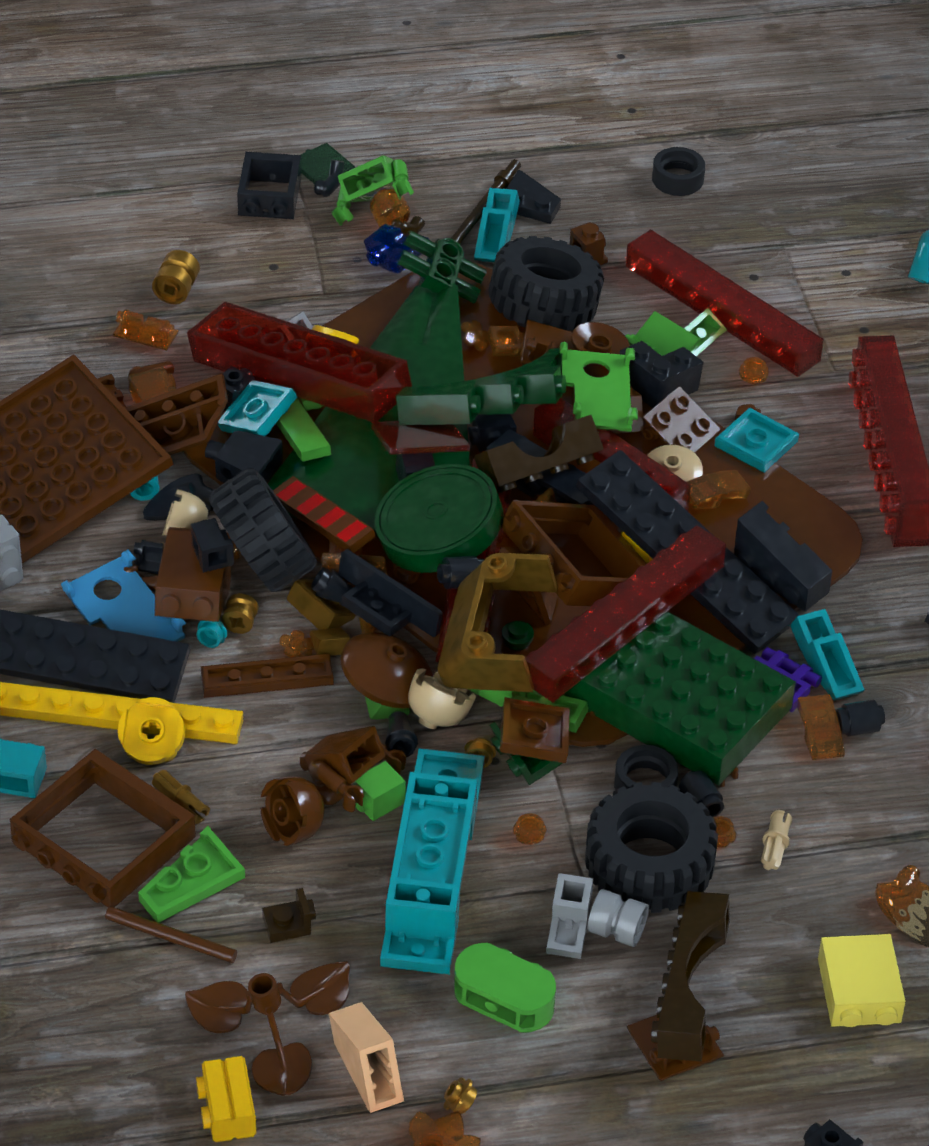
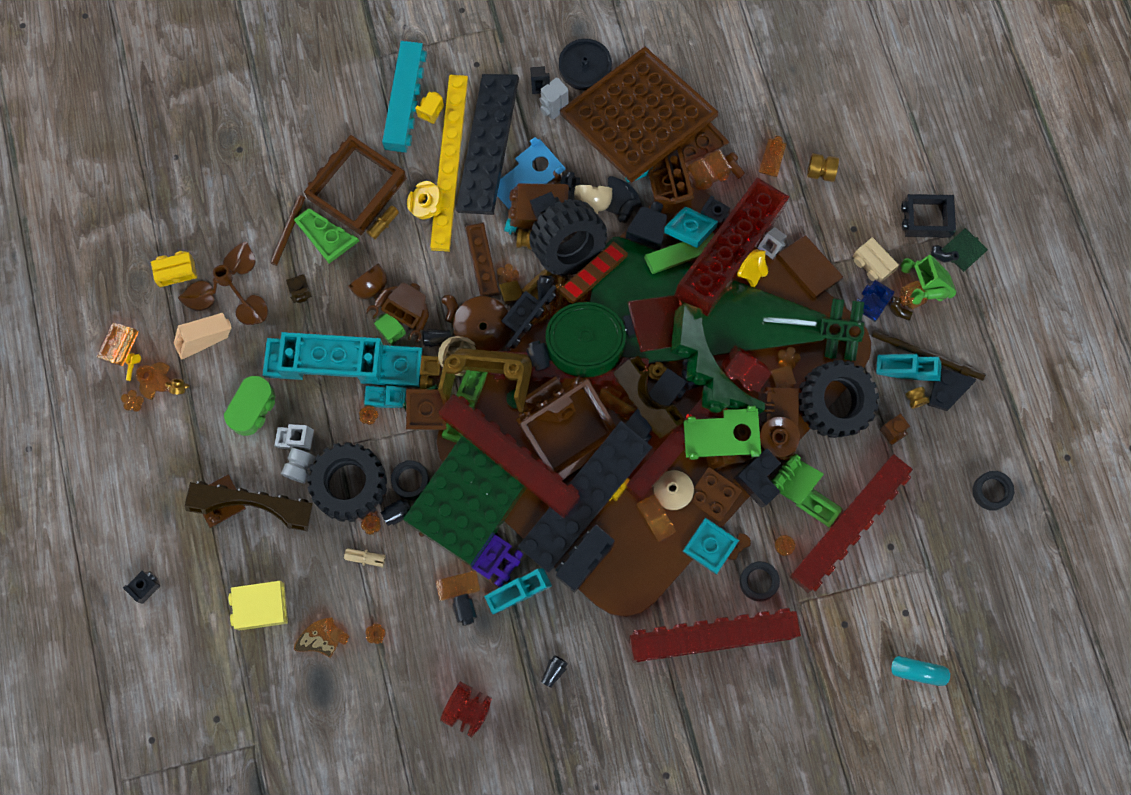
camera: 90 degrees right, 30 degrees up
none -> teal slope [364,386,406,408]
none -> clear orange plate [365,624,386,644]
none -> pearl gold plate [420,356,441,378]
none -> reddish brown arm [442,294,459,324]
none -> clear red brick [722,344,772,392]
none -> black tyre [740,561,780,601]
none -> reddish brown tile [776,235,843,299]
none -> tan brick [853,237,899,284]
none -> pearl gold wheel [905,387,930,409]

